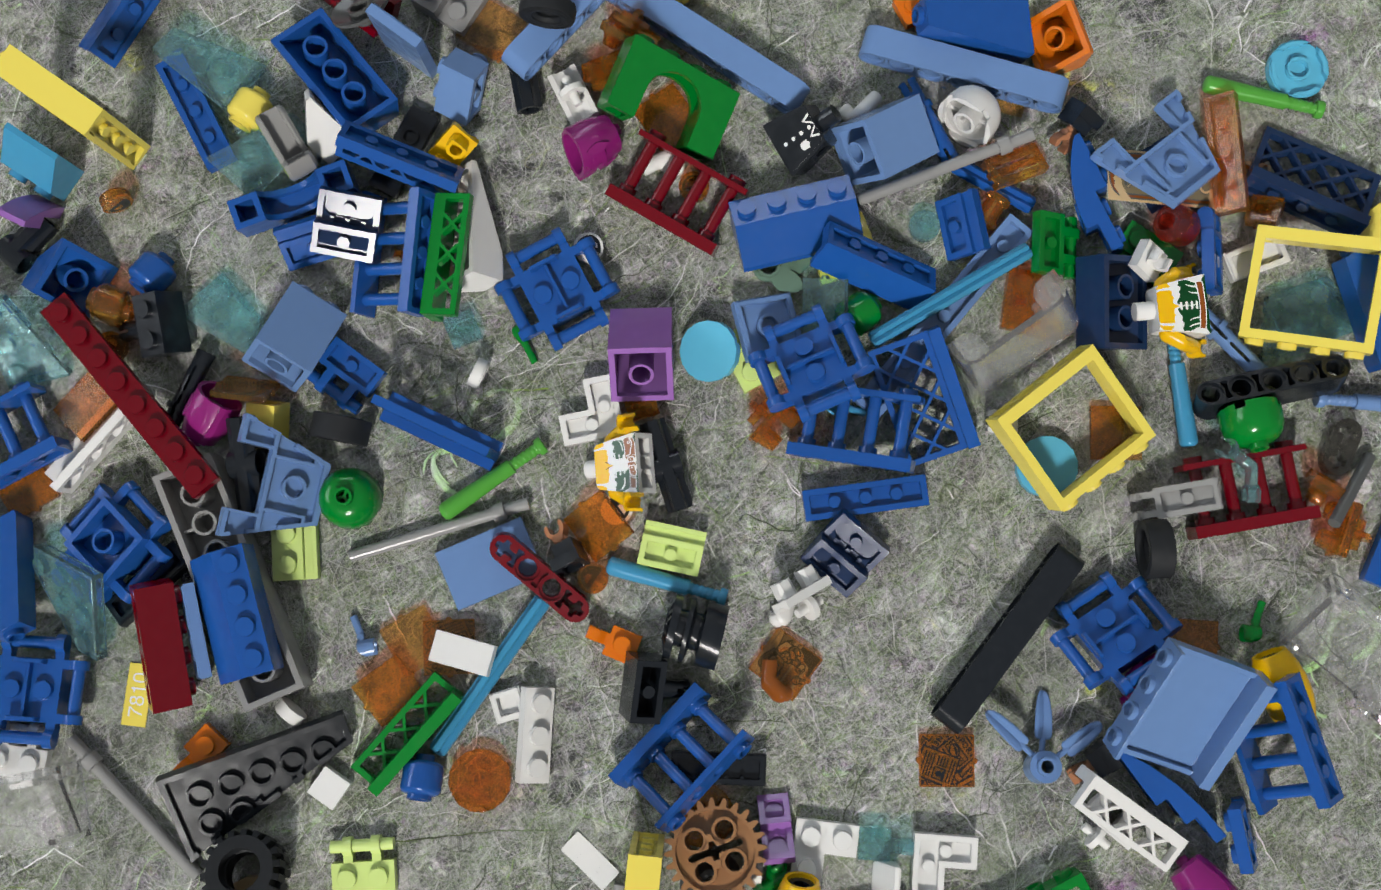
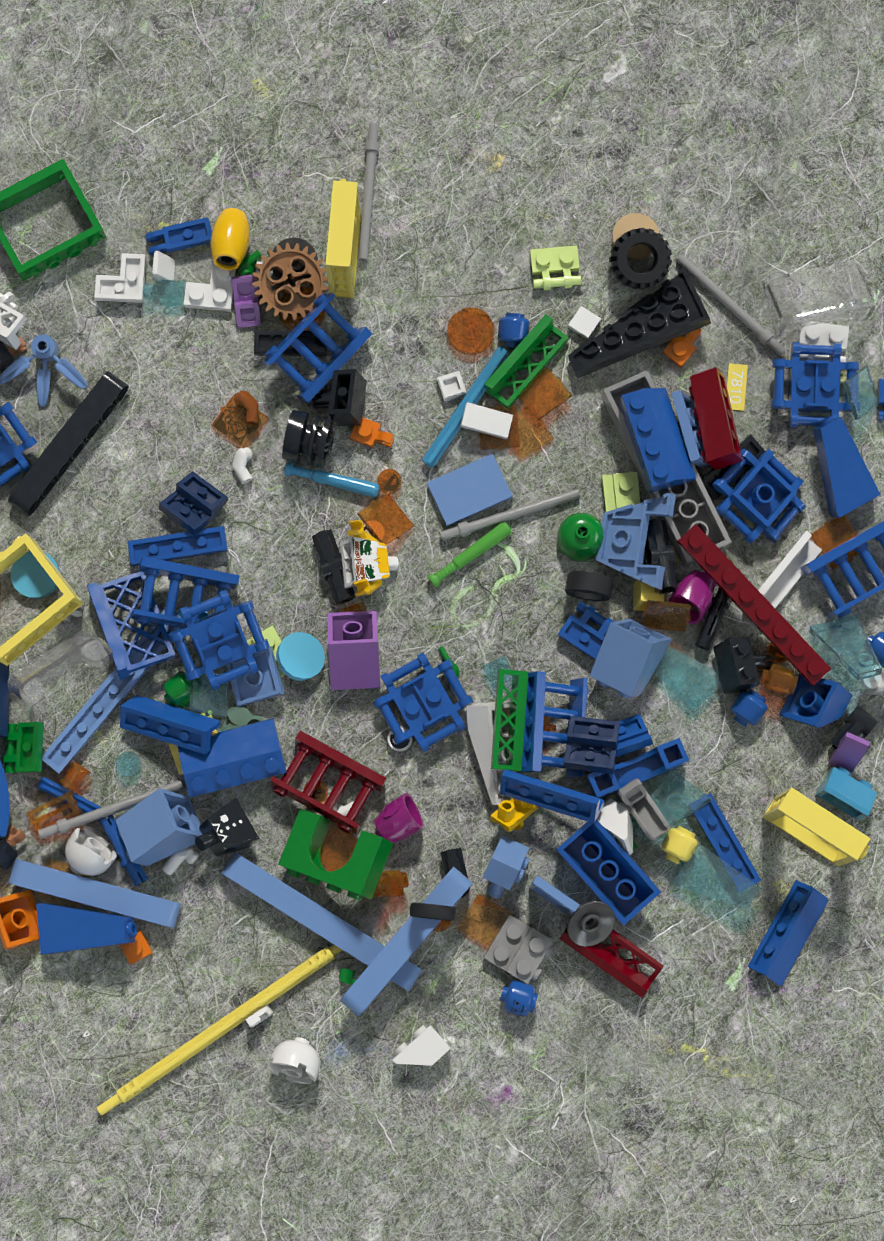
camera: 175 degrees right, 5 degrees down
clear light blue plate [32,542,108,661] -> none
clear orange piece [53,371,117,442] -> none
clear orange tile [99,187,133,214] -> none
white tile [275,697,307,726] -> none
medium blue hand [350,615,378,657] -> none
black plate [368,105,440,200] -> none
blue fence [371,391,505,471] -> none
white tile [467,357,490,389] -> none
dark red beam [489,531,589,623] -> none
white plate [515,686,555,784] -> none
black piece [544,520,591,577] -> none
white hips [547,64,599,125] -> none
white plate [558,374,621,447] -> none
white sticker [561,832,619,890] -> none
clear orange hips [600,8,661,49] -> none
yellowish green plate [637,519,707,577] -> none
clear orange hips [747,397,800,452] -> none
white hips [771,564,832,621] -> none
dark azure axle [868,243,1033,347] -> none
clear orange piece [915,734,977,787] -> none
blue plate [935,188,991,261] -> none
clear orange wing [999,268,1061,338] -> none

